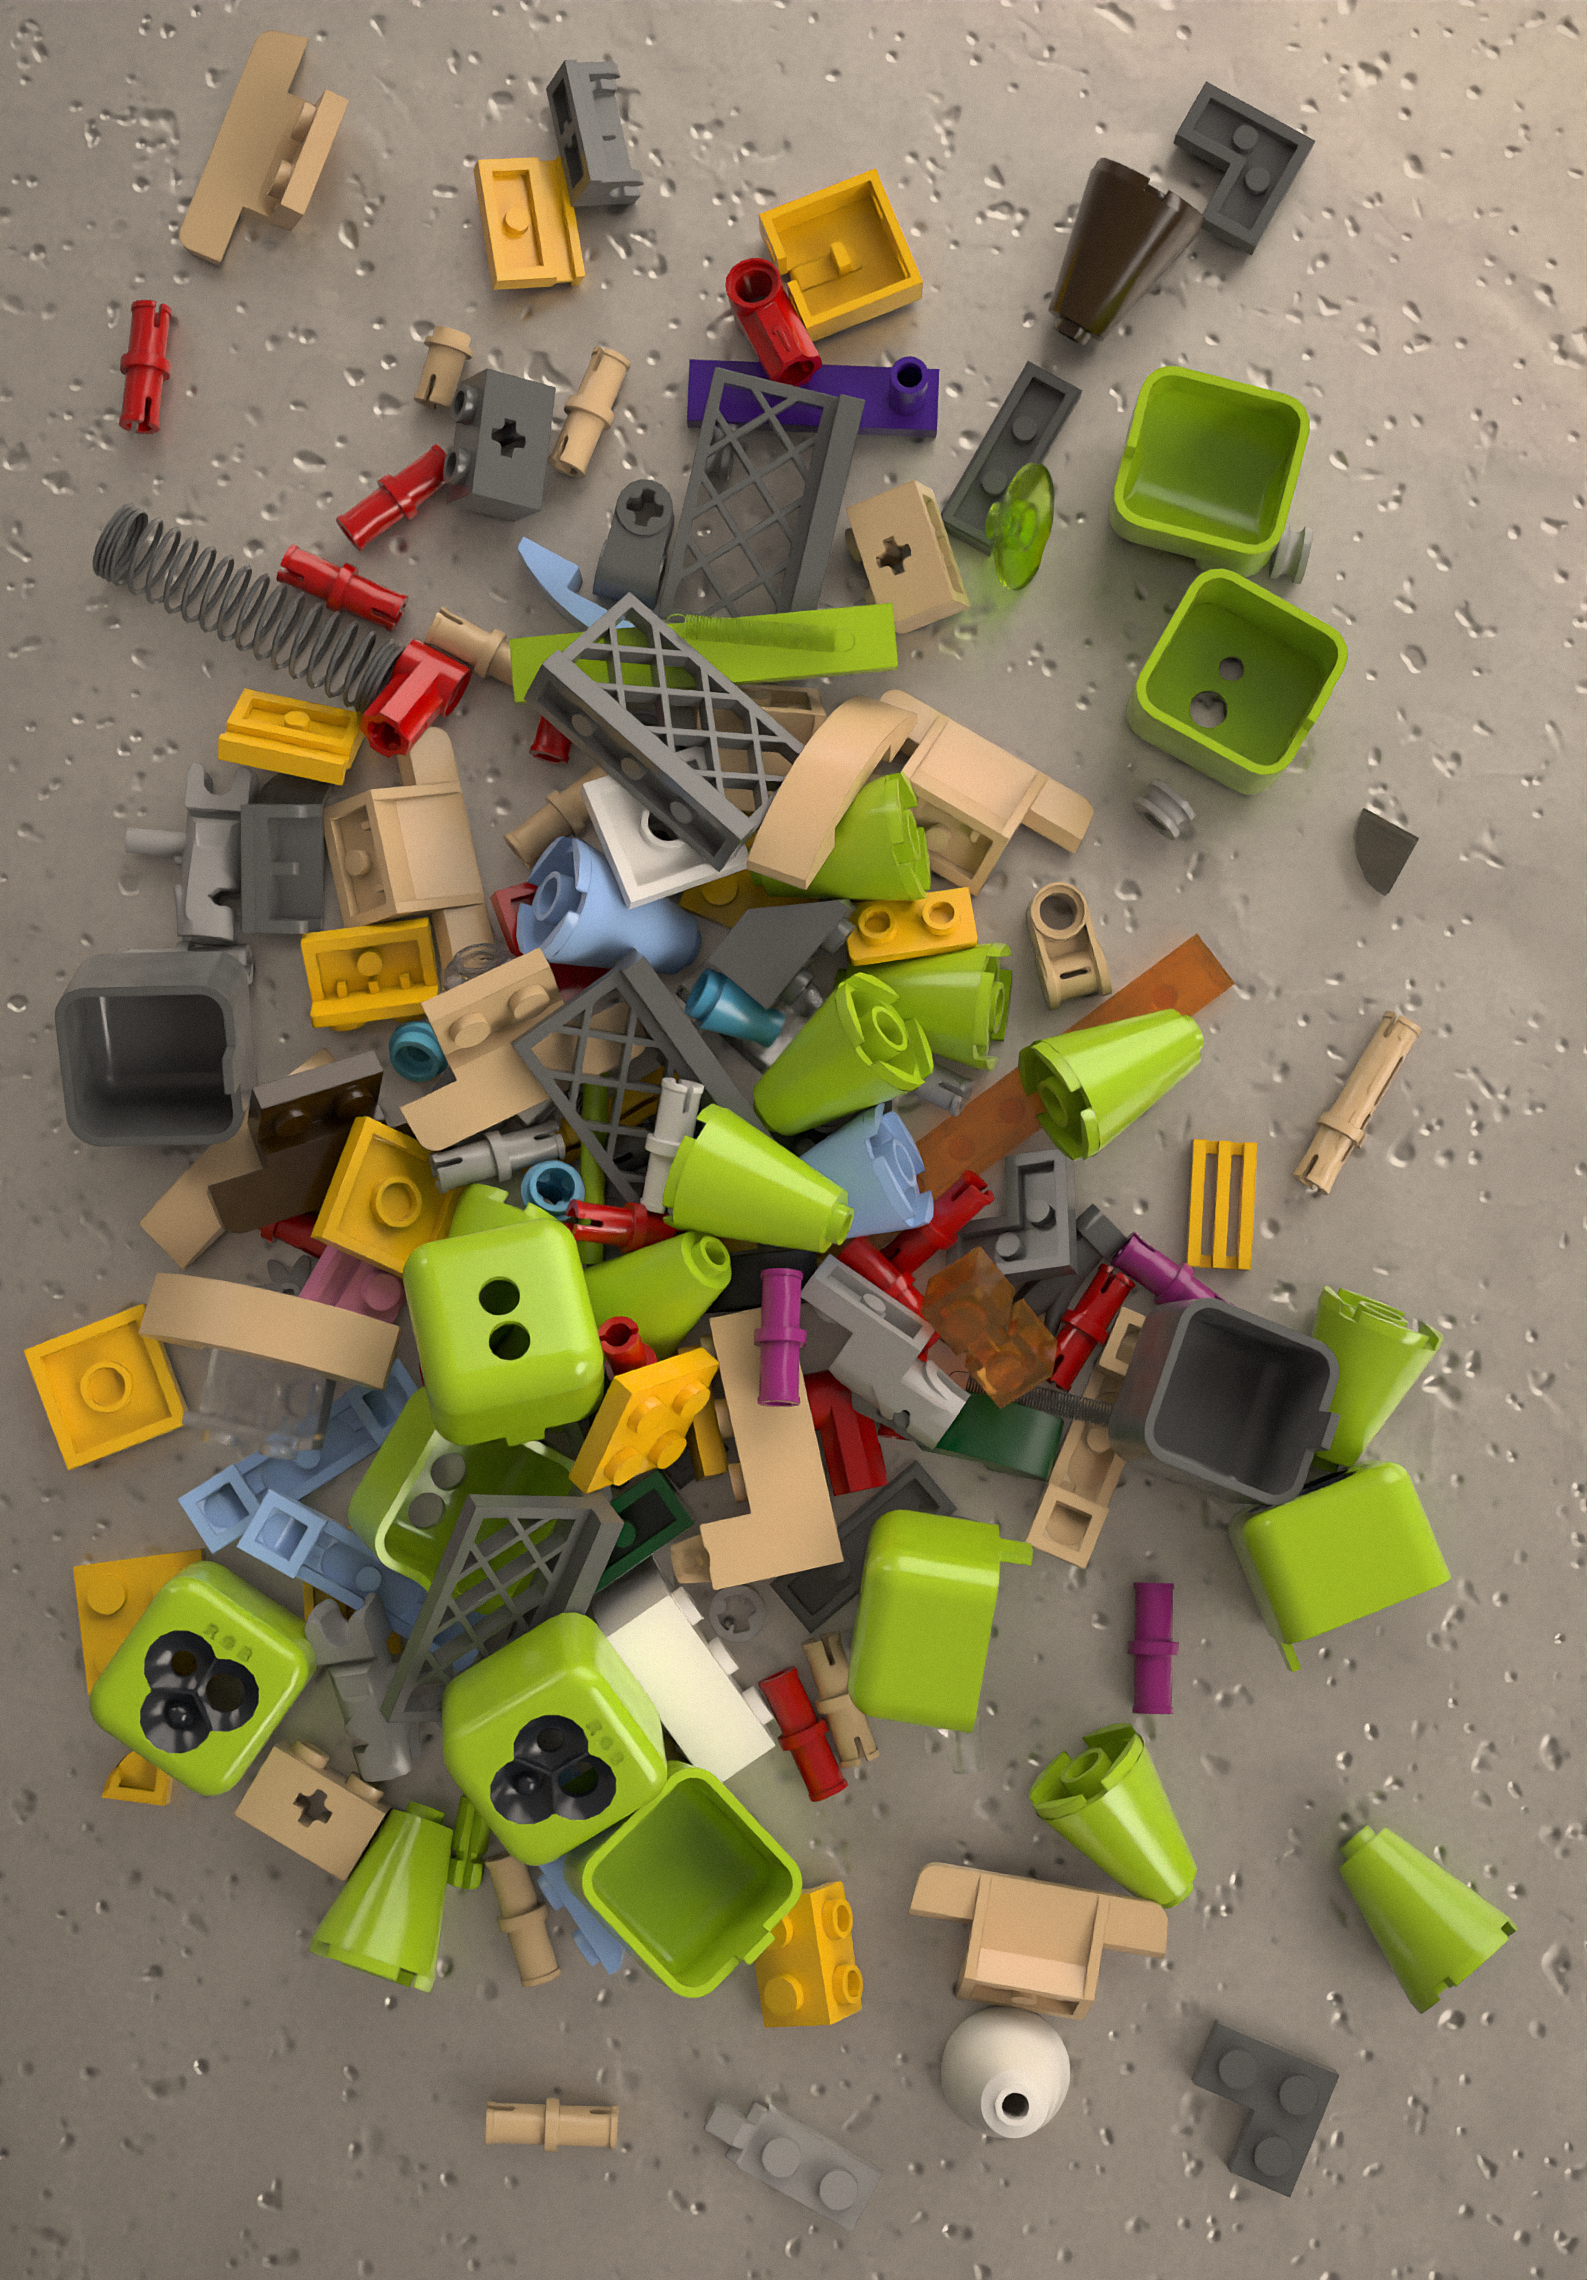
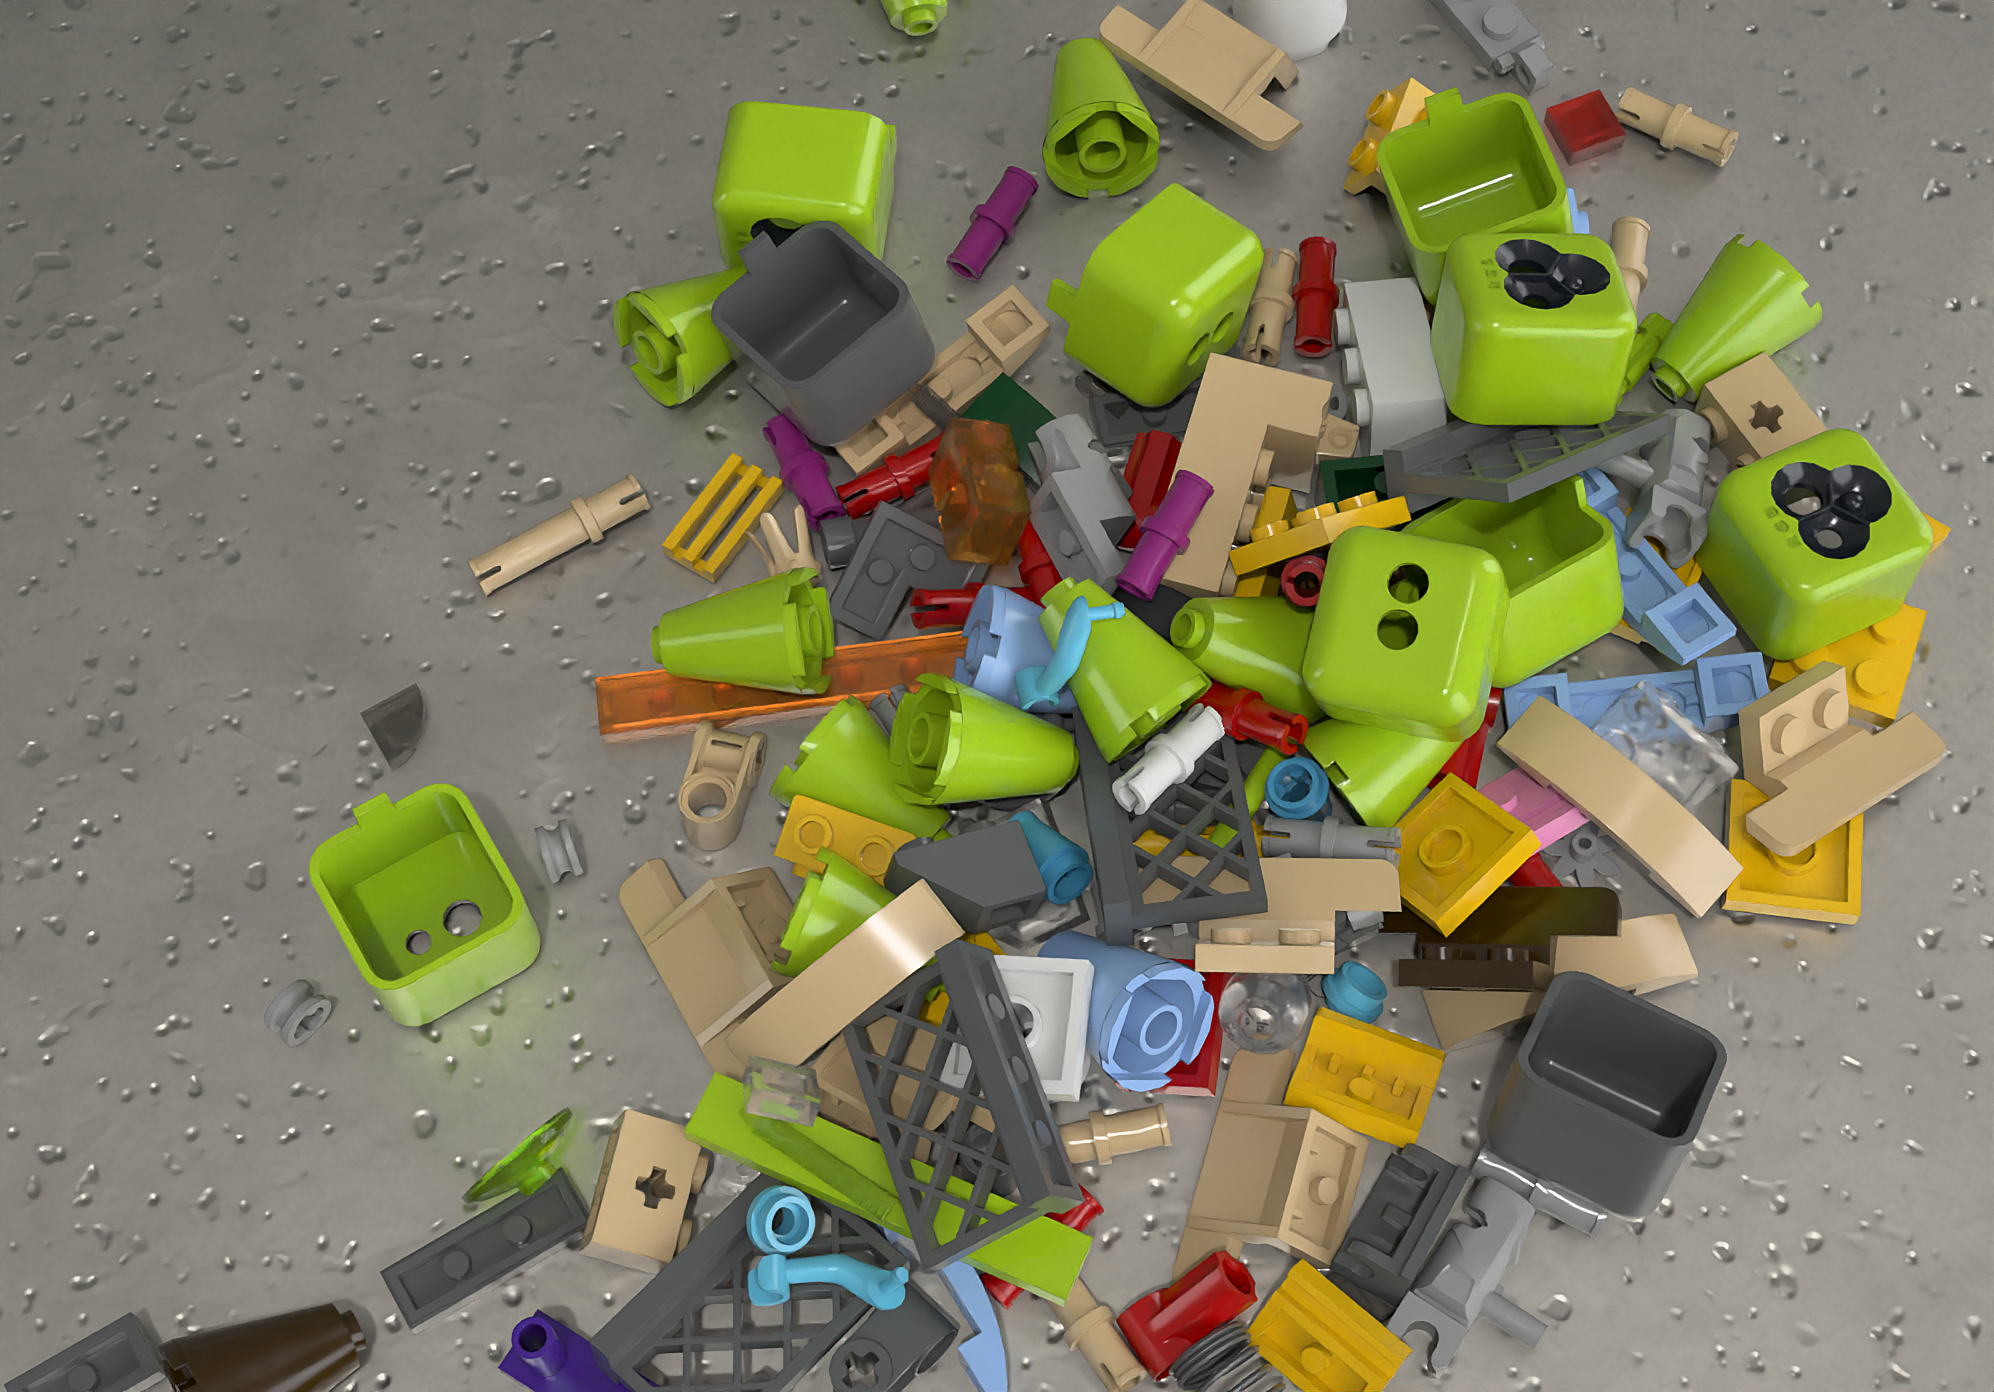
camera: 150 degrees left, 20 degrees down
lime piece [1108,366,1310,578] -> none
none -> clear tile [742,1055,821,1127]
none -> tan piece [744,504,824,587]
none -> medium azure plate [746,1185,815,1256]
none -> medium azure piece [747,1253,909,1310]
none -> medium azure piece [1014,595,1125,711]
none -> clear red tile [1544,89,1626,166]
none -> tan plate [1738,660,1945,856]

